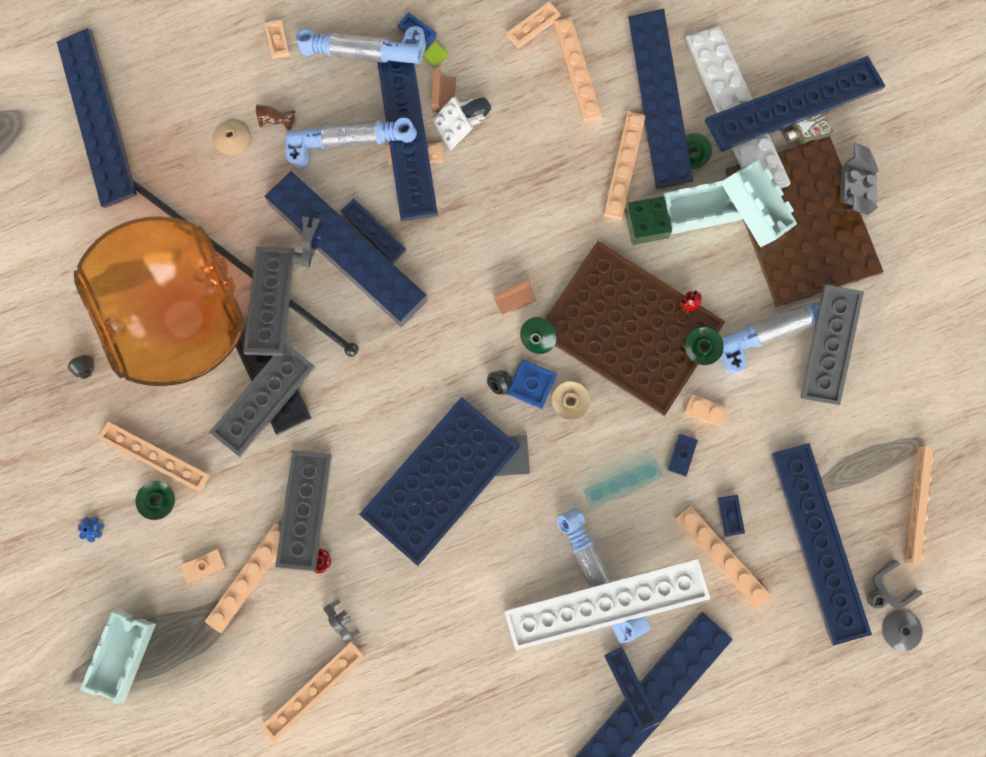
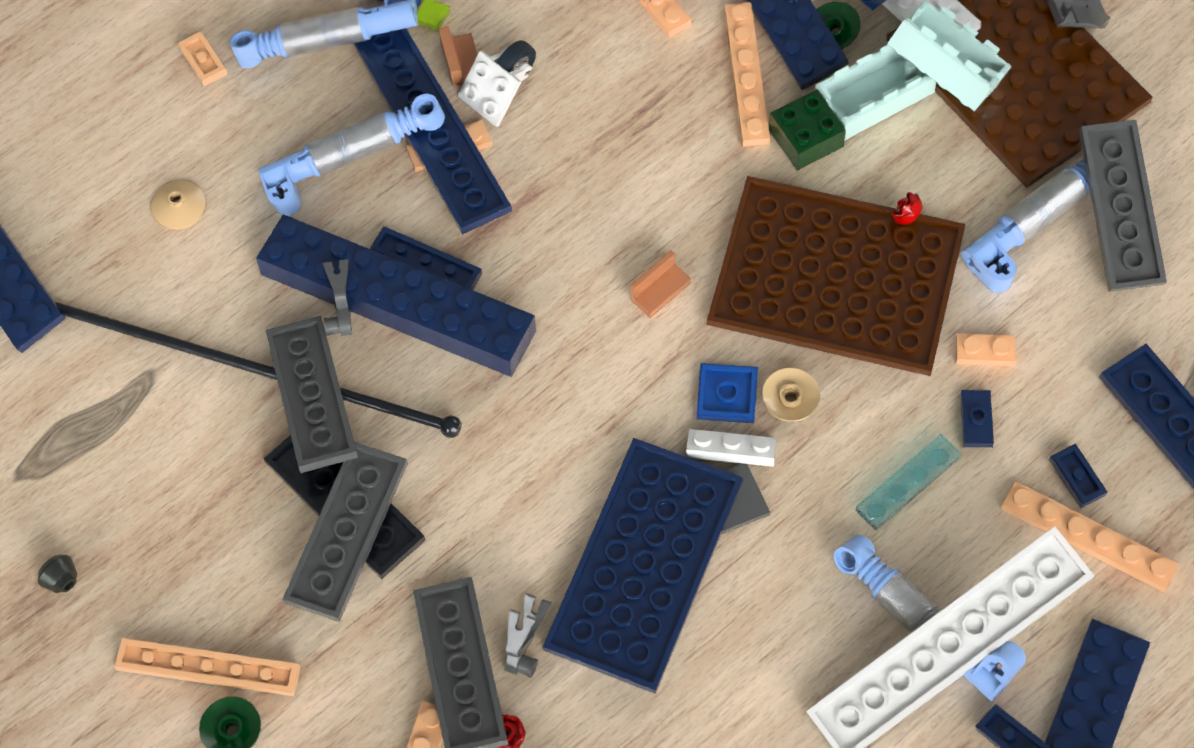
camera: 15 degrees left, 15 degrees down
clear orange windscreen [74,216,245,387] -> none
reddish brown animal [256,104,296,130] -> none
pearl dark grey cone [487,370,512,395] -> none
dark green dish [520,317,557,354] -> none
dark green dish [685,327,724,365] -> none
none -> piece [504,593,552,678]
none -> white plate [686,429,776,467]

